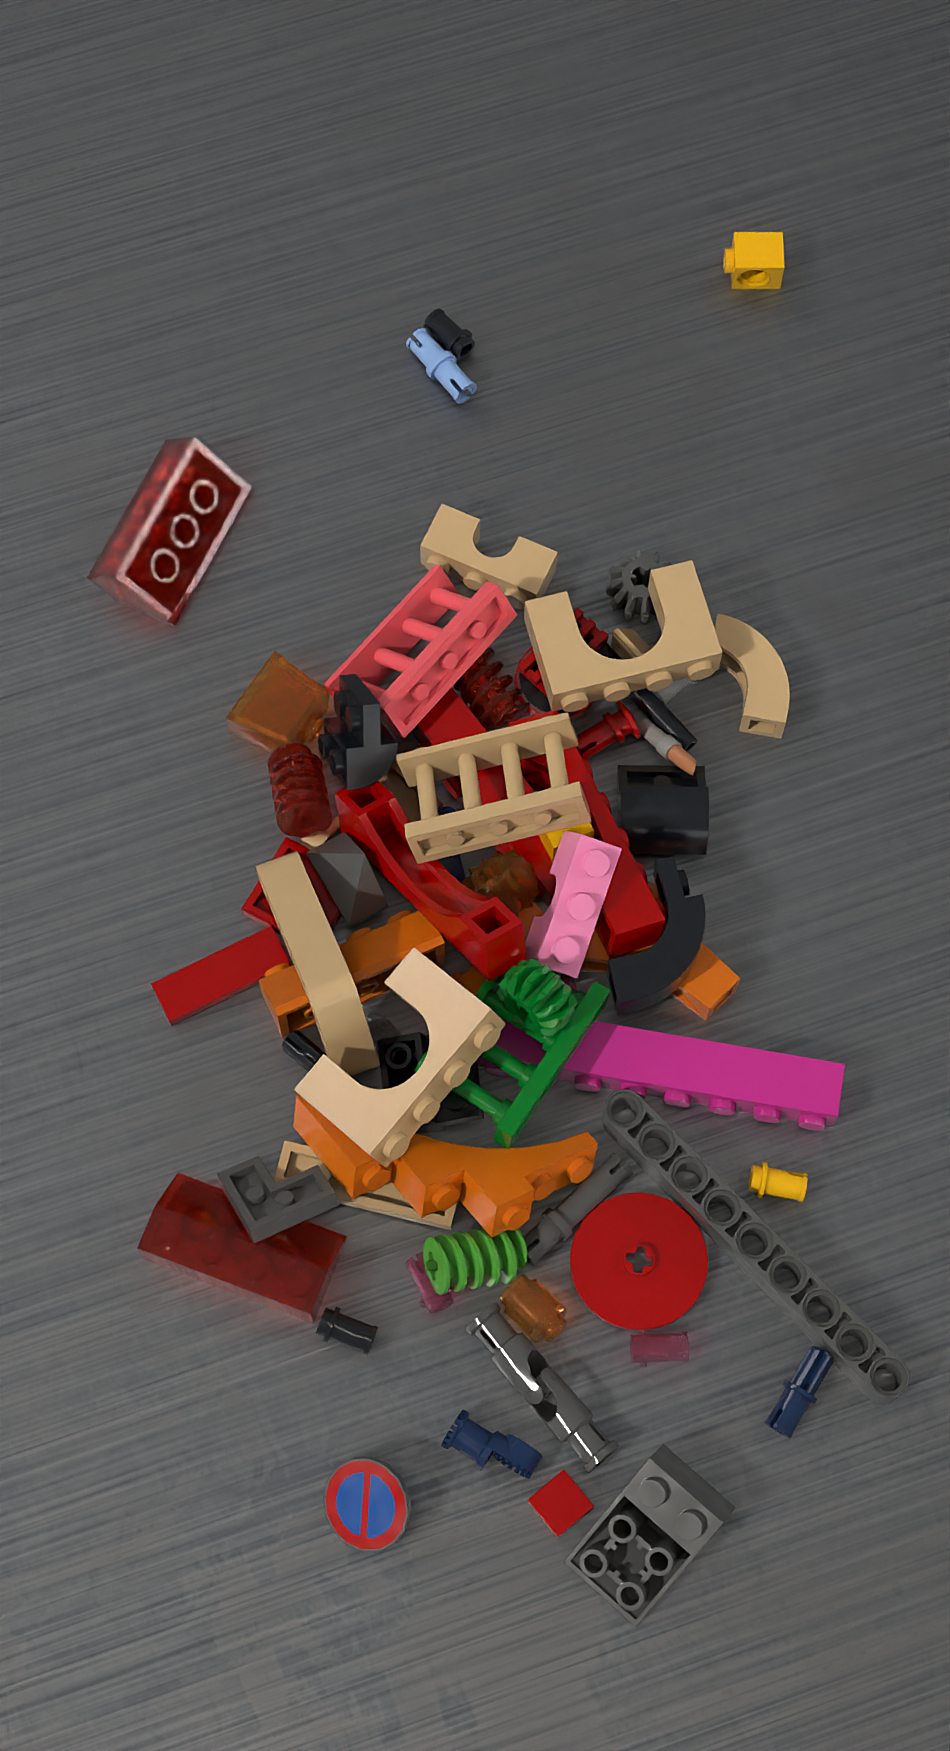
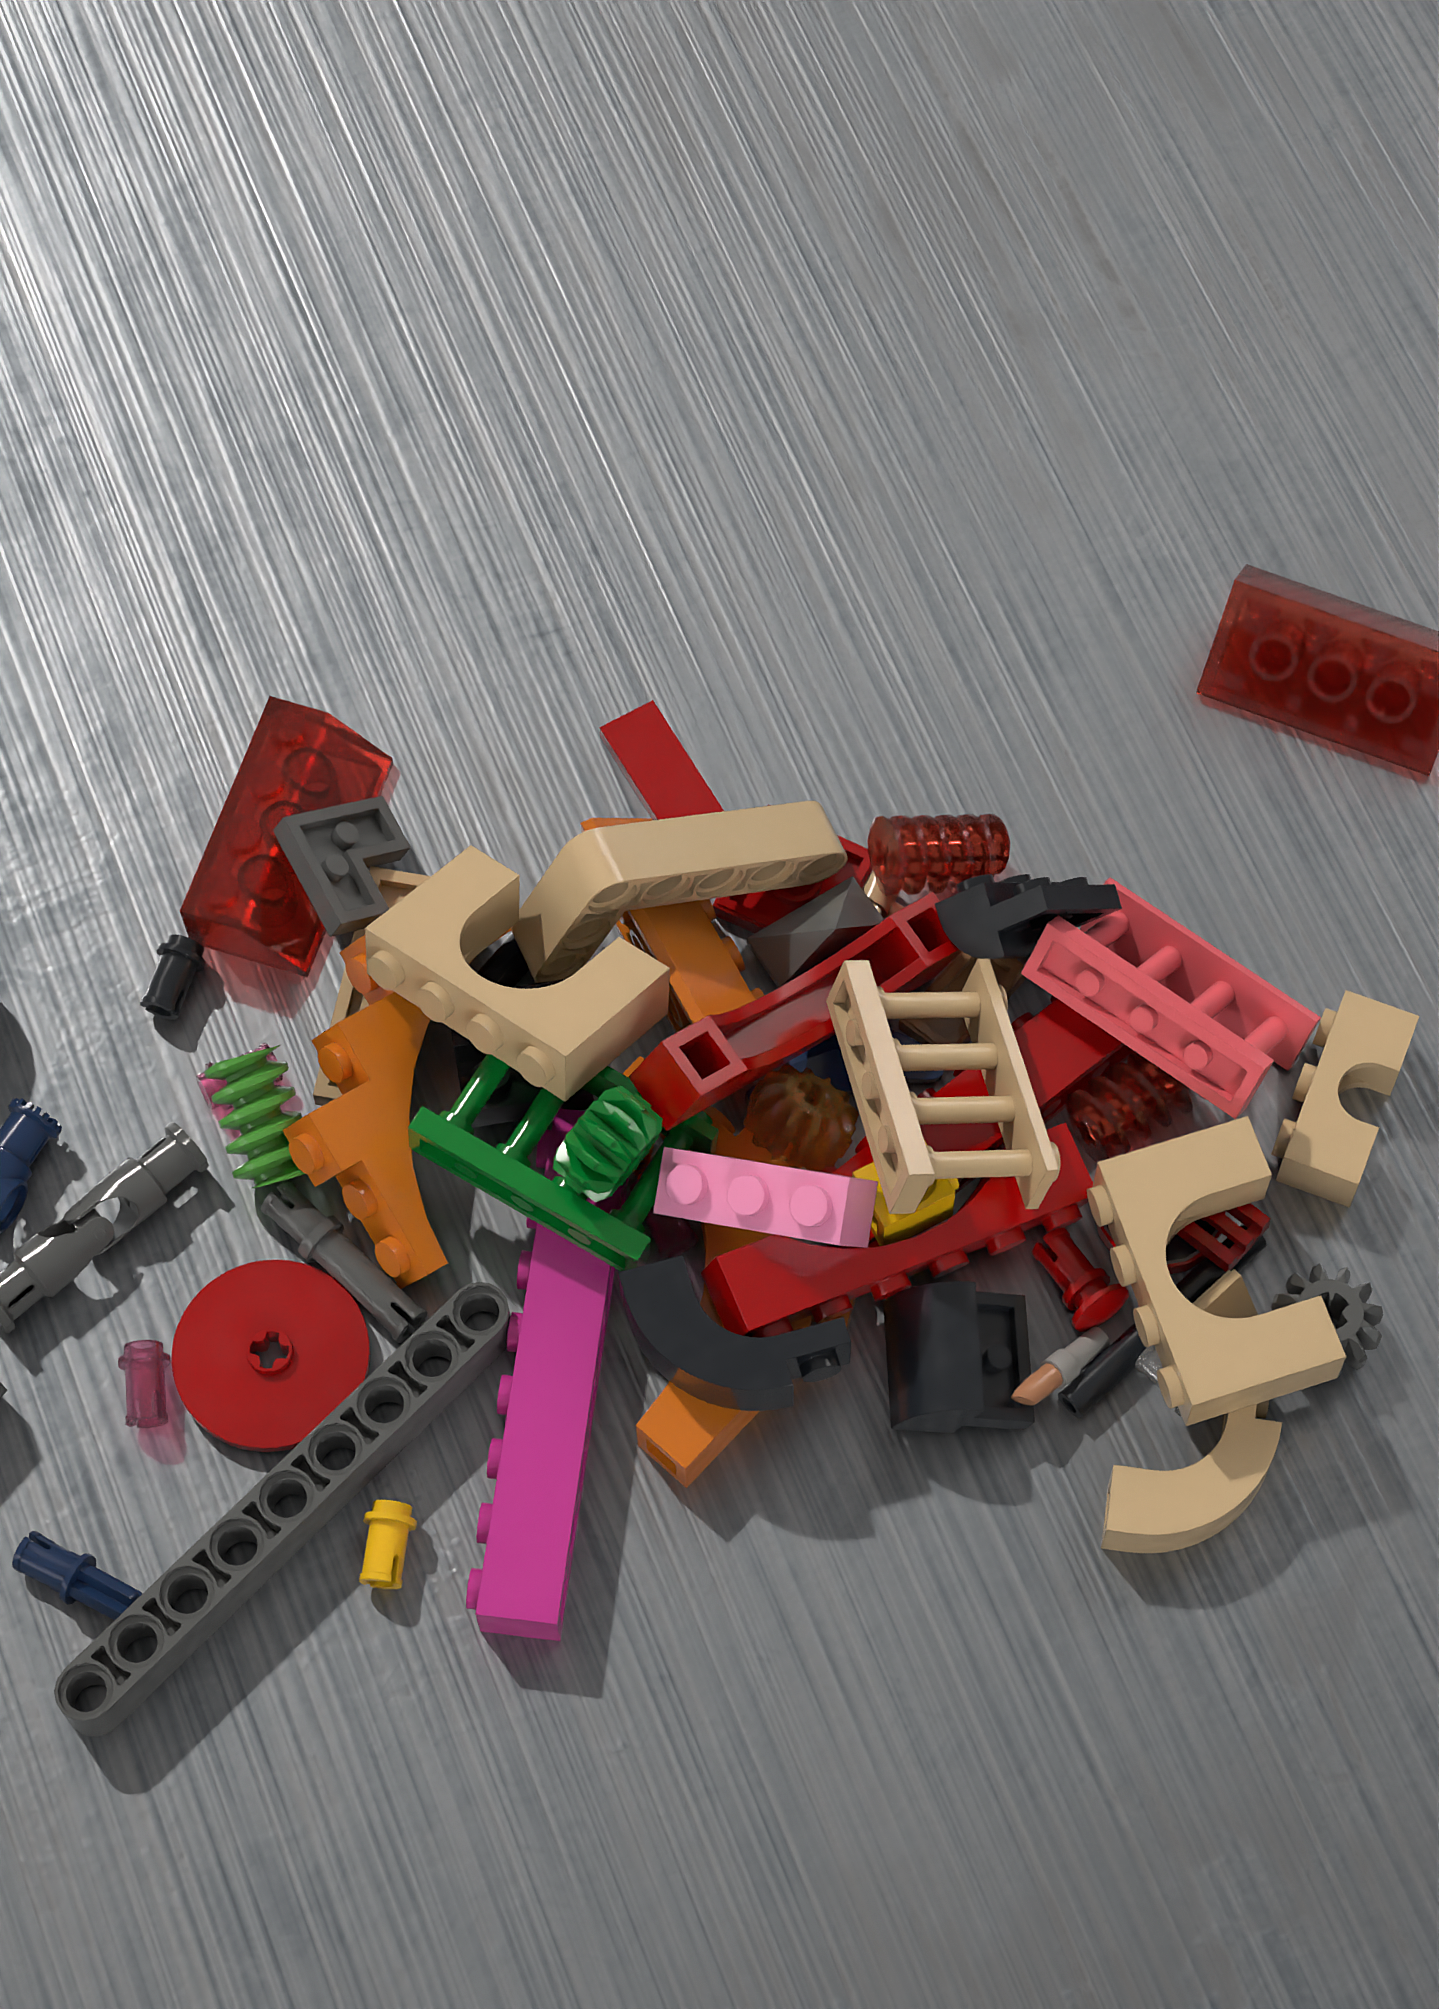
camera: 90 degrees right, 5 degrees down
clear orange torso [226,651,330,762] -> none
clear orange brick [499,1274,568,1343] -> none

